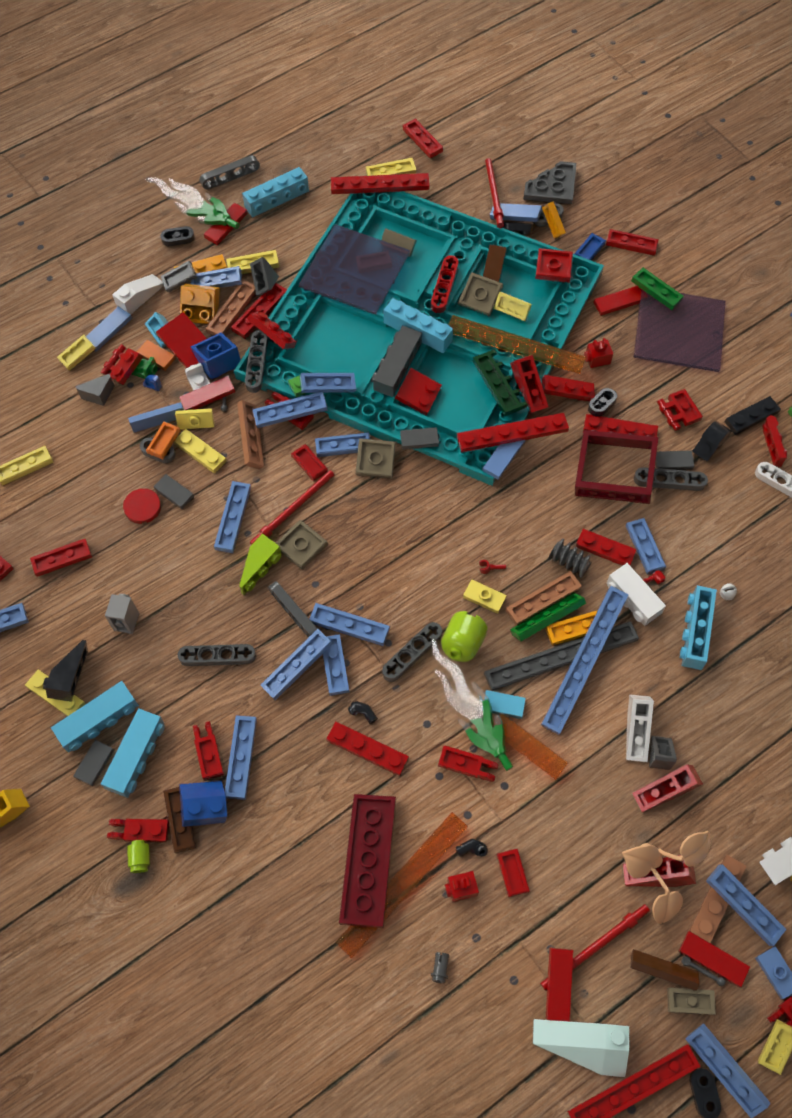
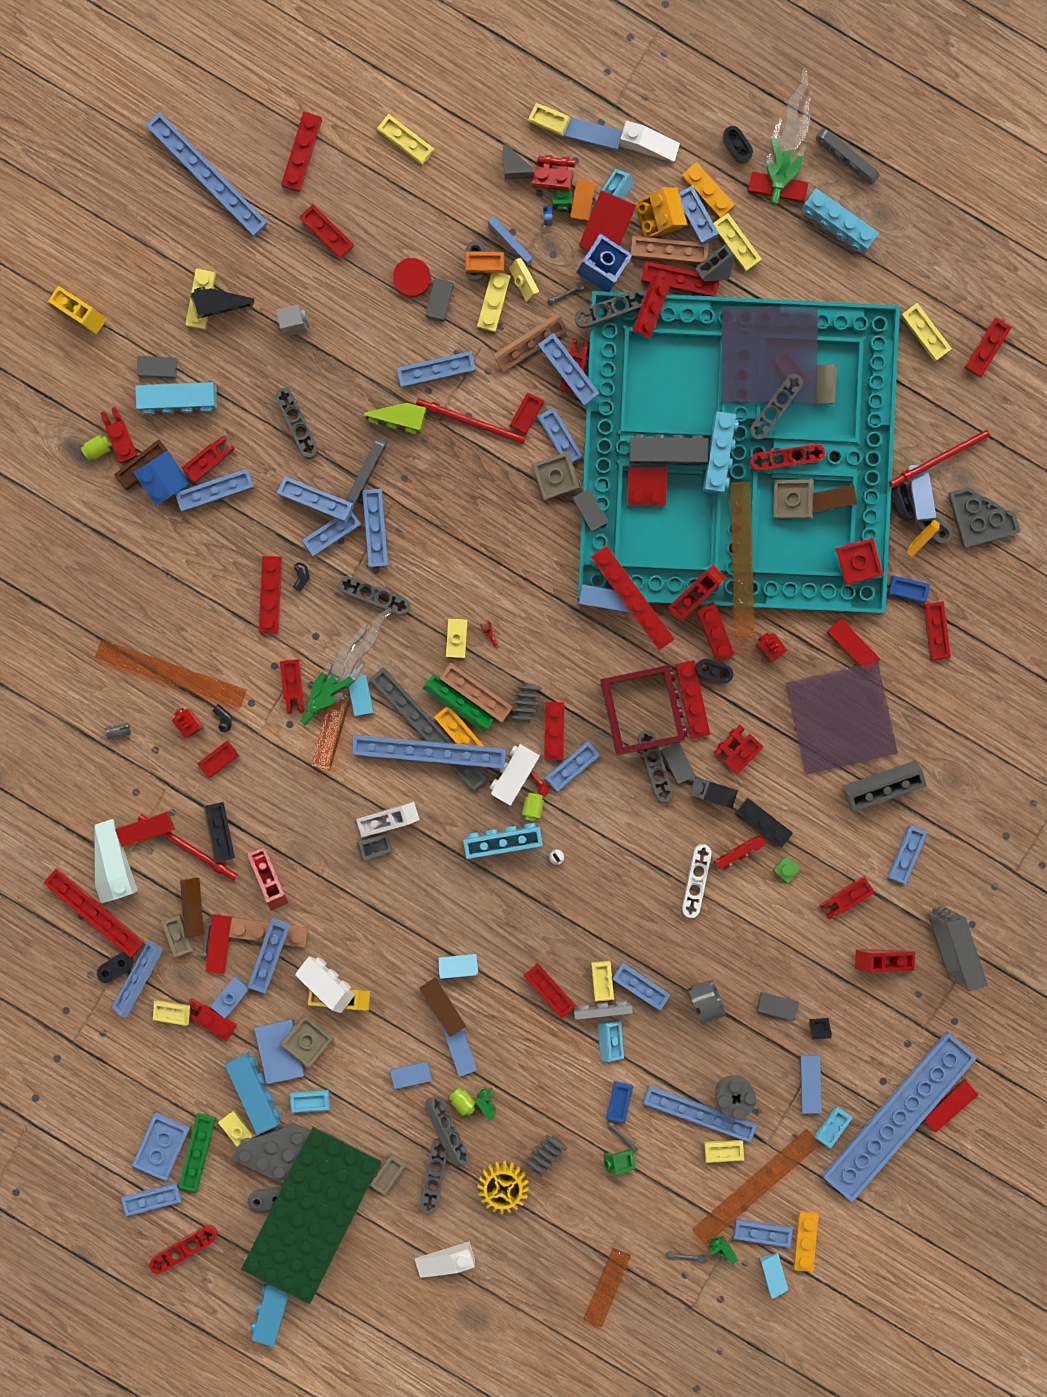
camera: 65 degrees right, 25 degrees up
medium azure brick [51,681,139,753] -> none
tile [161,261,197,292] -> none
tile [179,376,235,410] -> none
white bracket [185,363,210,391] -> none
dark tan tile [276,520,328,570] -> none
bright green plate [288,375,306,397] -> none
medium blue plate [300,373,356,393] -> none
red plate [331,173,430,194] -> none
dark red plate [339,794,396,928] -> none
lime cylinder [441,611,488,662] -> none
dark green hinge [473,350,528,416] -> none
light yellow plate [493,292,532,321] -> none
light nougat plant [622,831,711,924] -> none
green plate [631,267,684,310] -> none
red slope [632,764,703,812] -> none
none -> black plate [203,802,235,862]
none -> lime brick [522,793,544,821]
none -> dark grey beam [749,374,803,439]
none -> dark grey brick [842,761,927,812]

